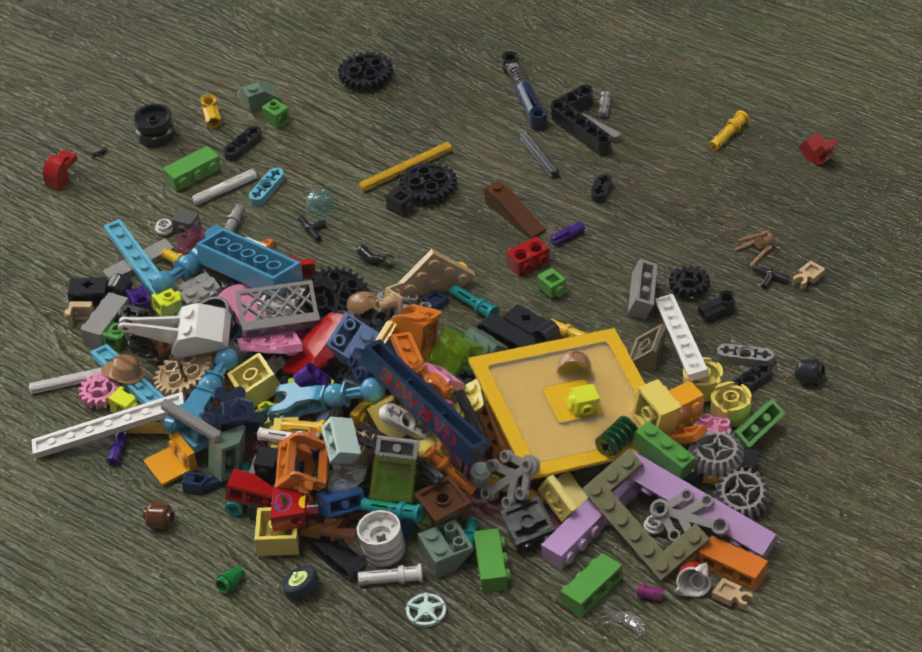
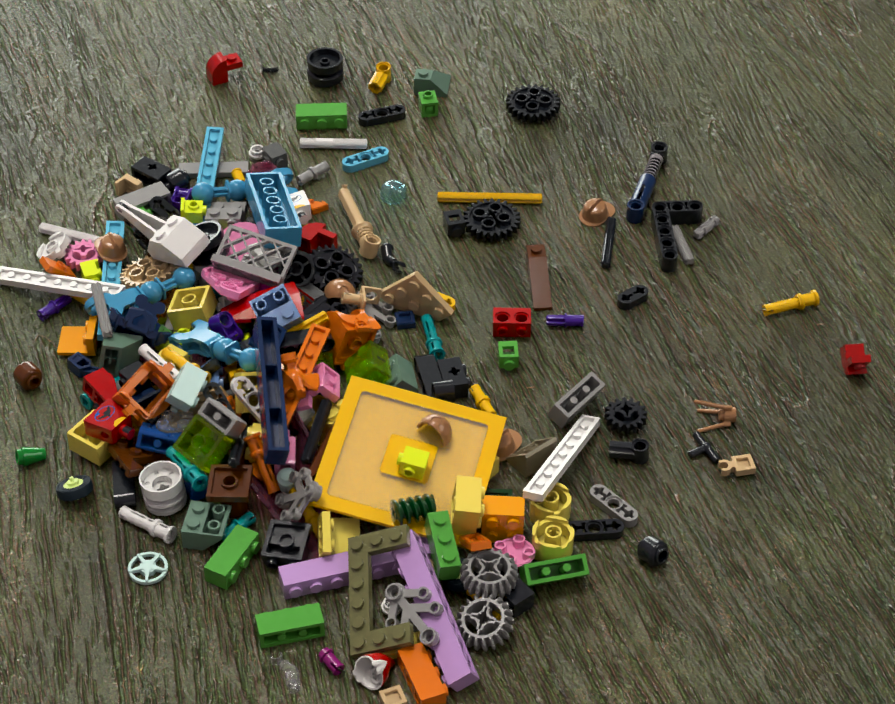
camera: 30 degrees right, 0 degrees up
black piece [298,215,326,242] -> none
none -> white plate [37,231,72,260]
none -> orange plate [39,256,77,278]
none -> tan piece [338,184,381,259]
none -> medium nougat piece [579,198,615,227]

